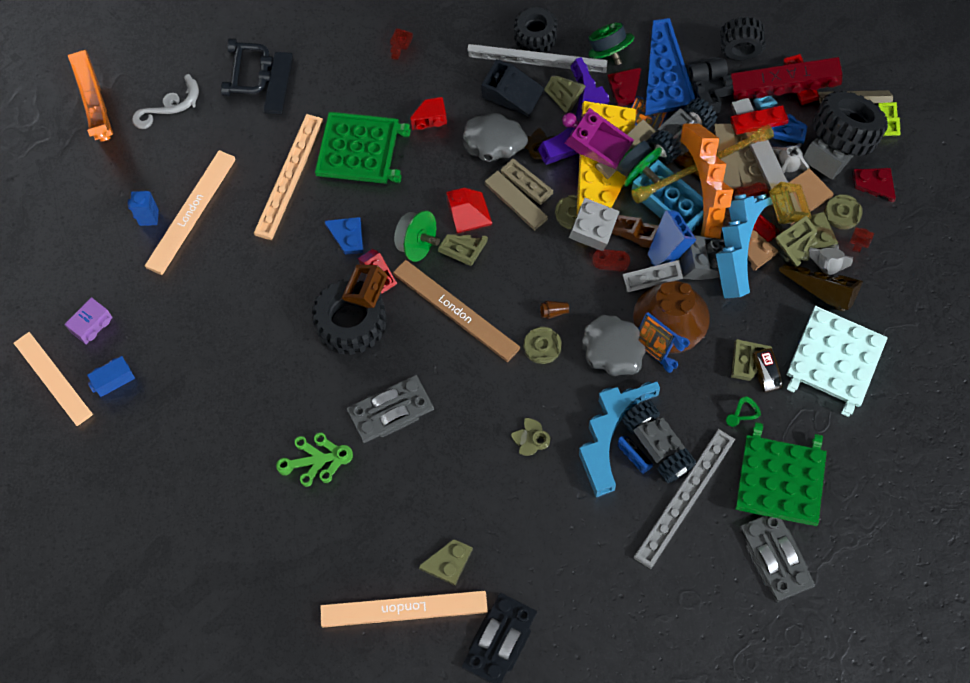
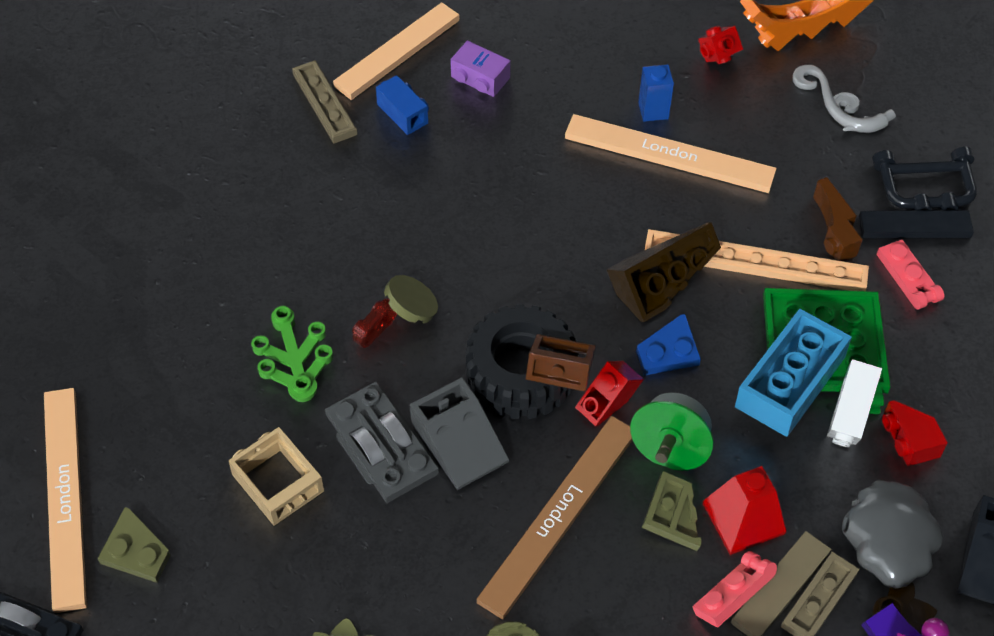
camera: 80 degrees right, 10 degrees down
none -> tan window [228,427,324,526]
none -> dark tan tile [292,60,357,144]
none -> clear red plate [352,298,397,348]
none -> olive tile [384,275,438,324]
none -> dark grey slope [410,378,509,490]
none -> dark brown wedge [607,222,721,322]
none -> coral plate [692,551,777,628]
none -> red brick [698,25,743,64]
none -> dark azure brick [735,309,852,437]
none -> reddish brown slope [813,177,863,262]
none -> white window [827,359,882,447]
none -> coral plate [876,239,945,310]

